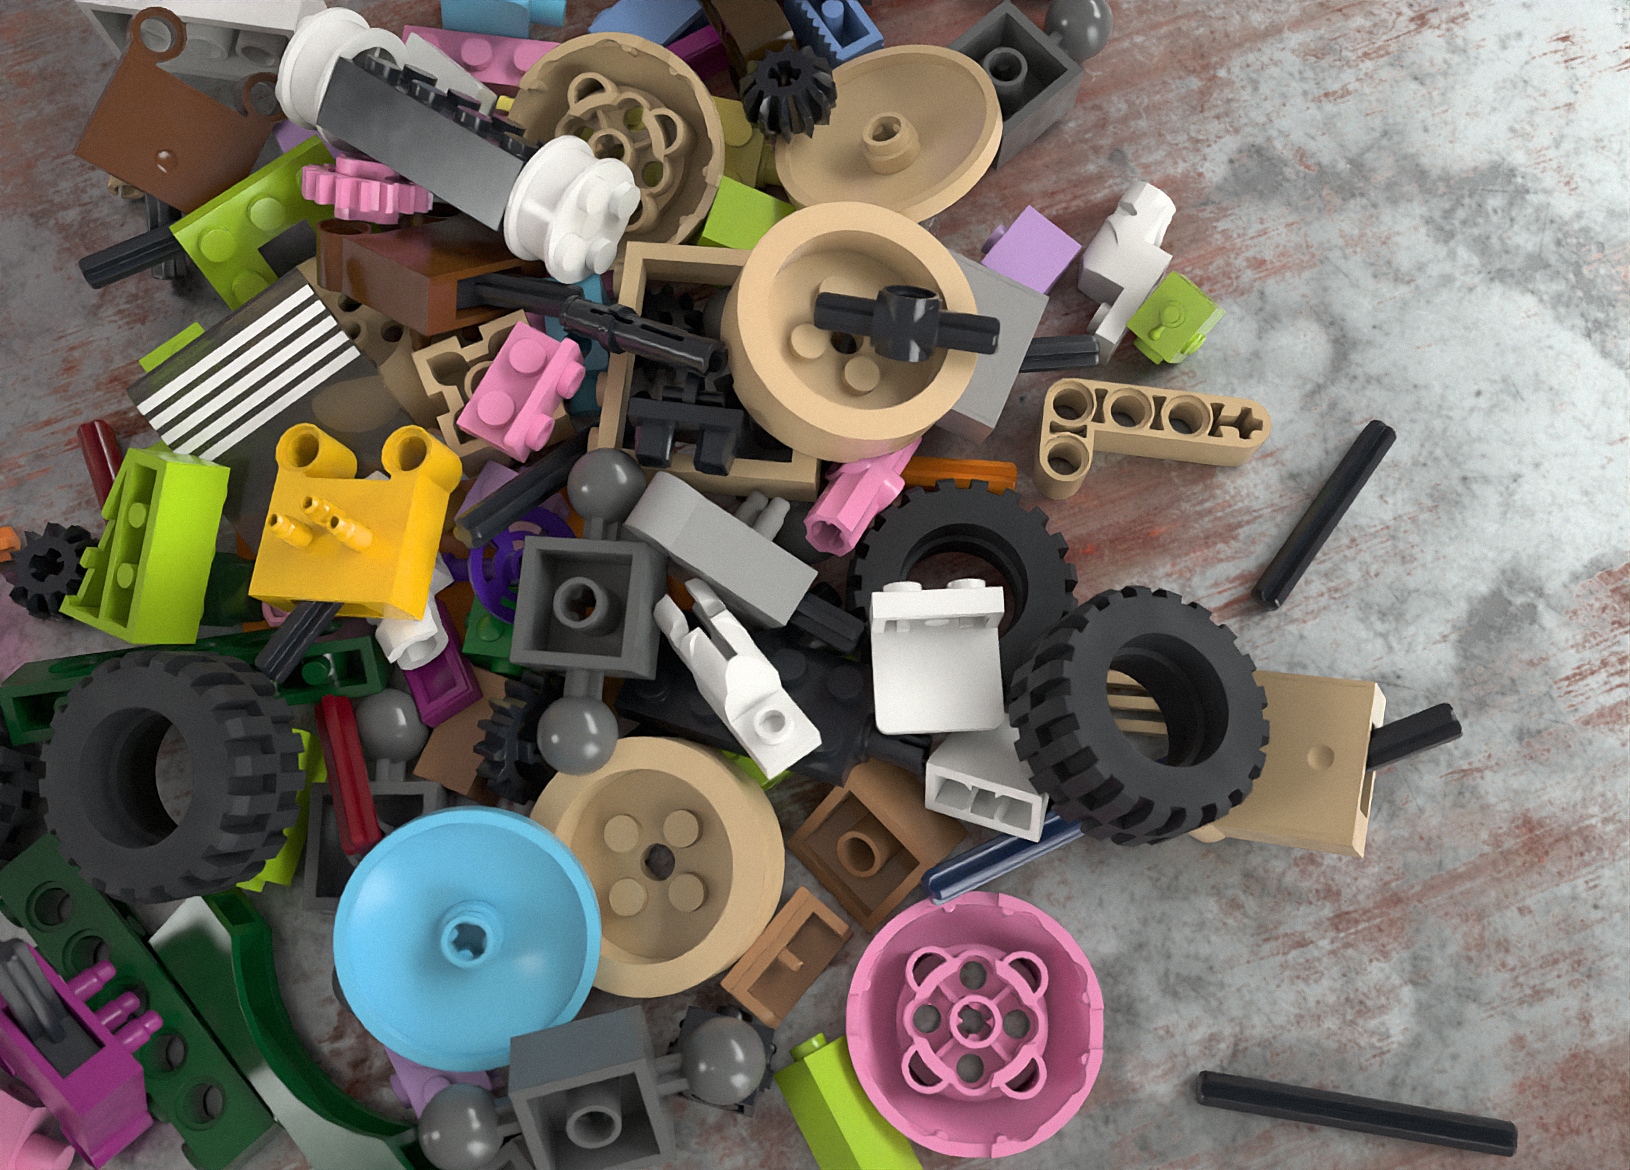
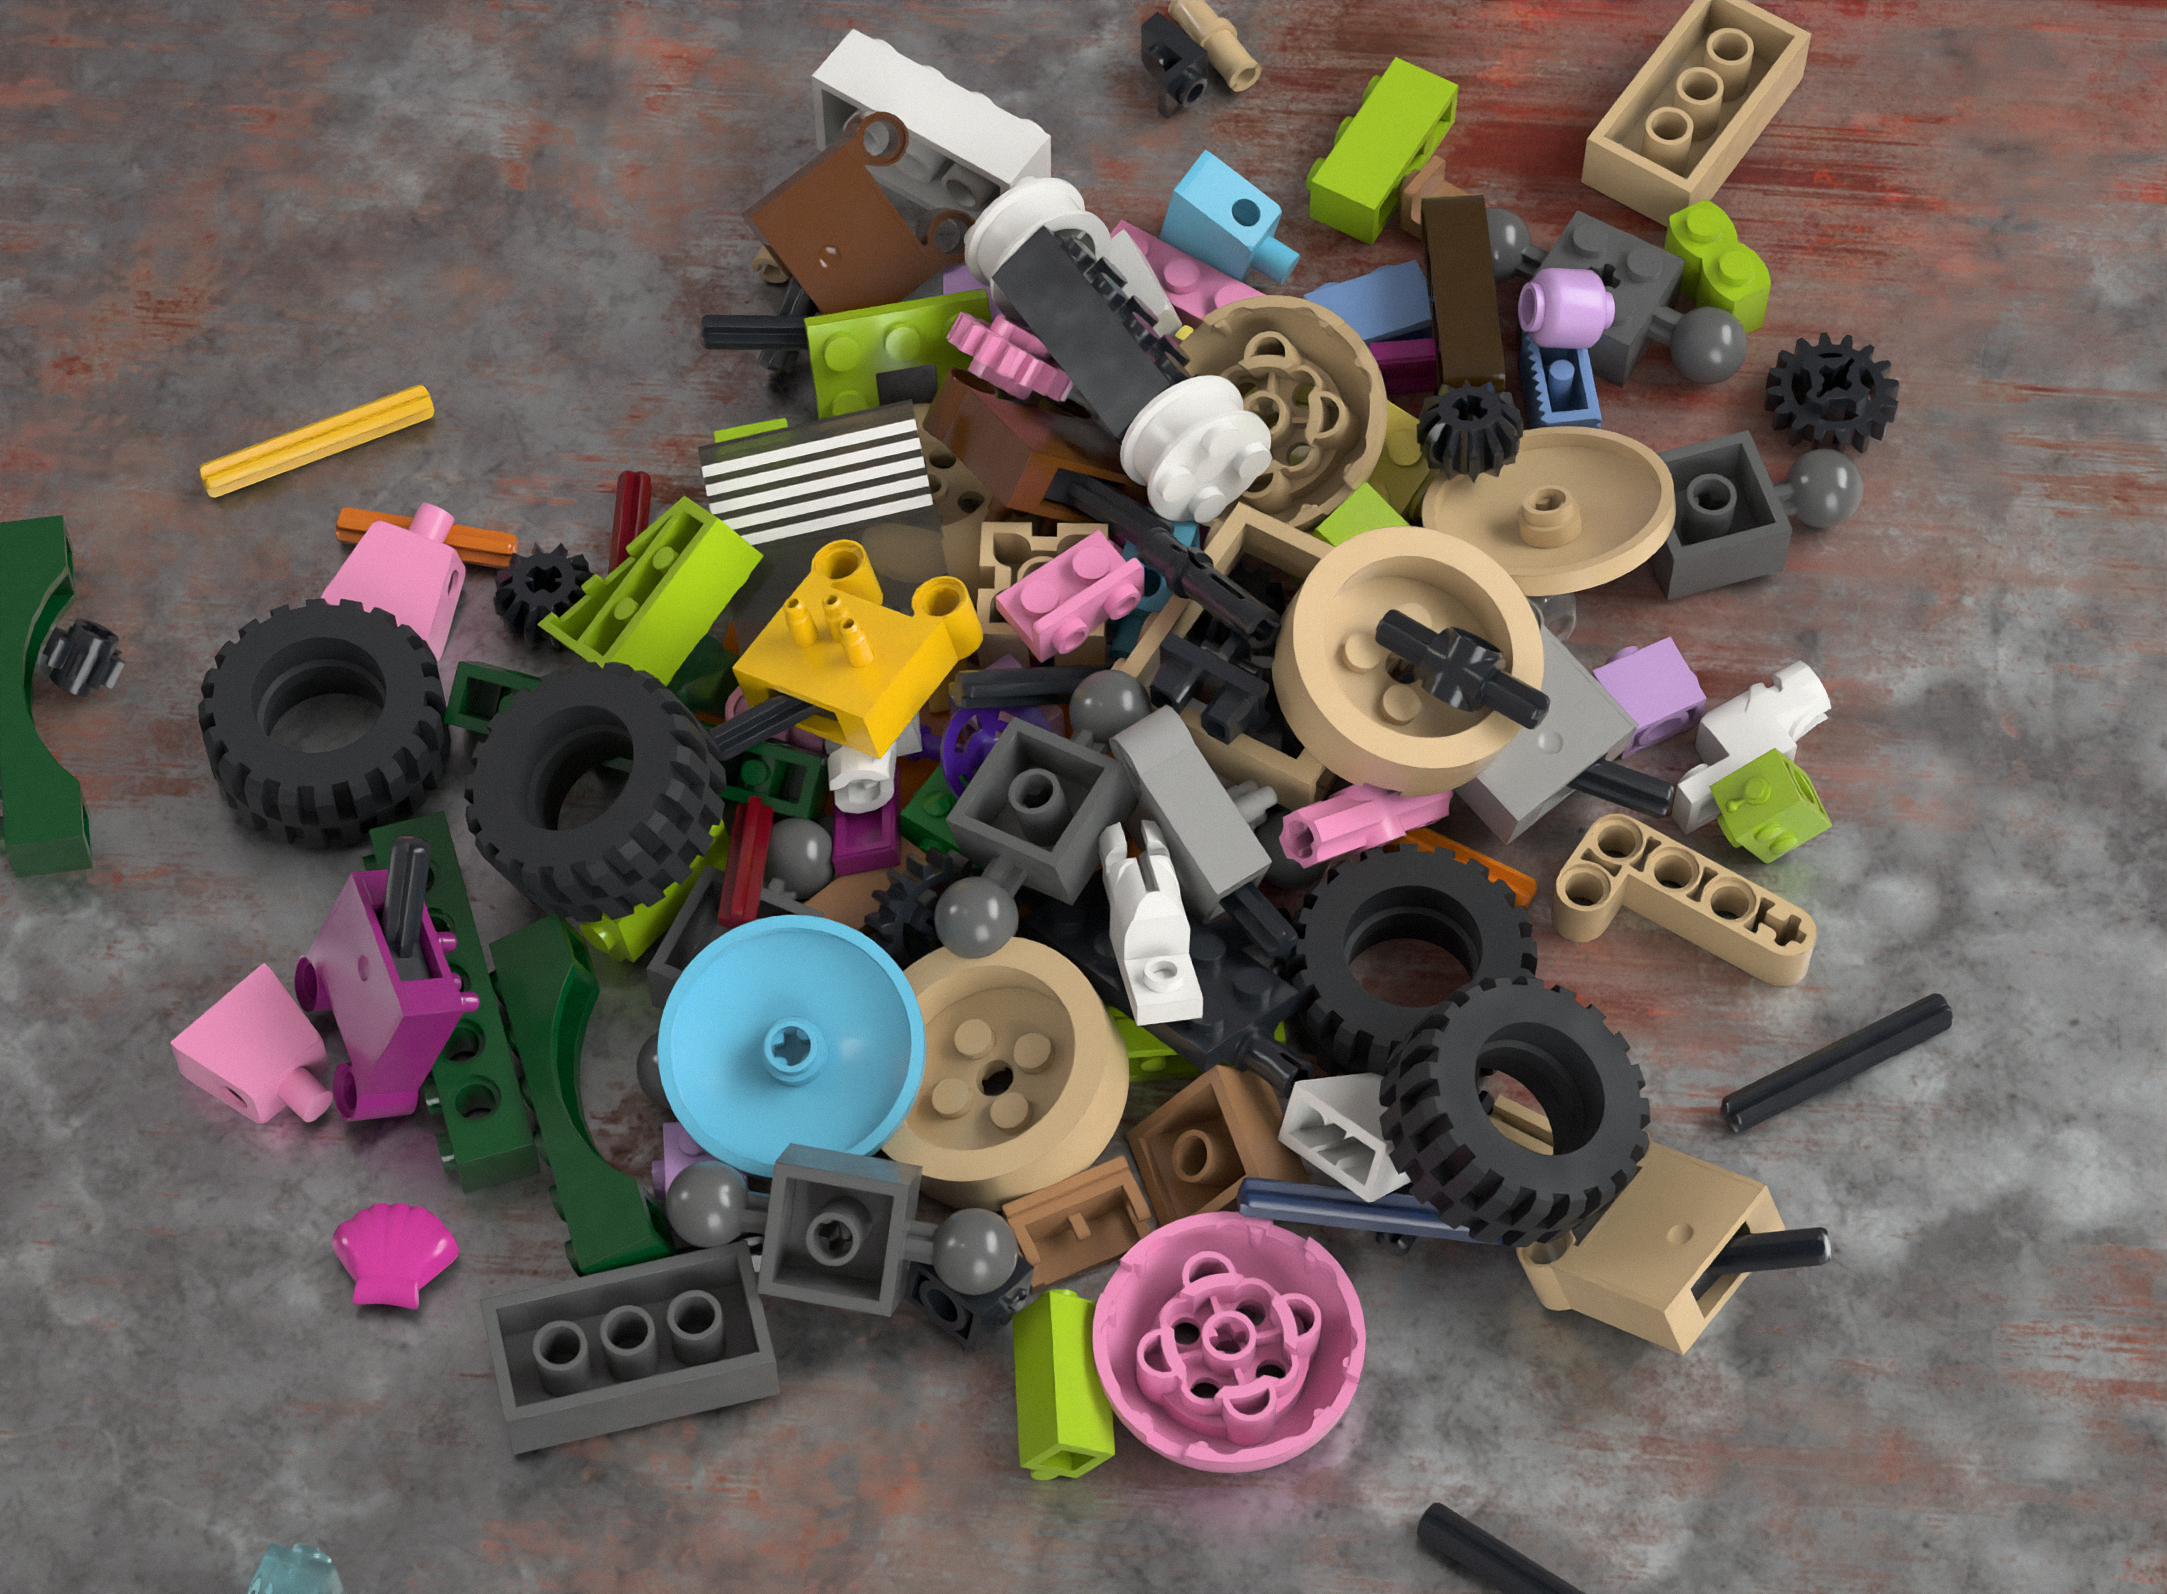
camera: 25 degrees right, 15 degrees down
white bracket [869,579,1005,735] -> none

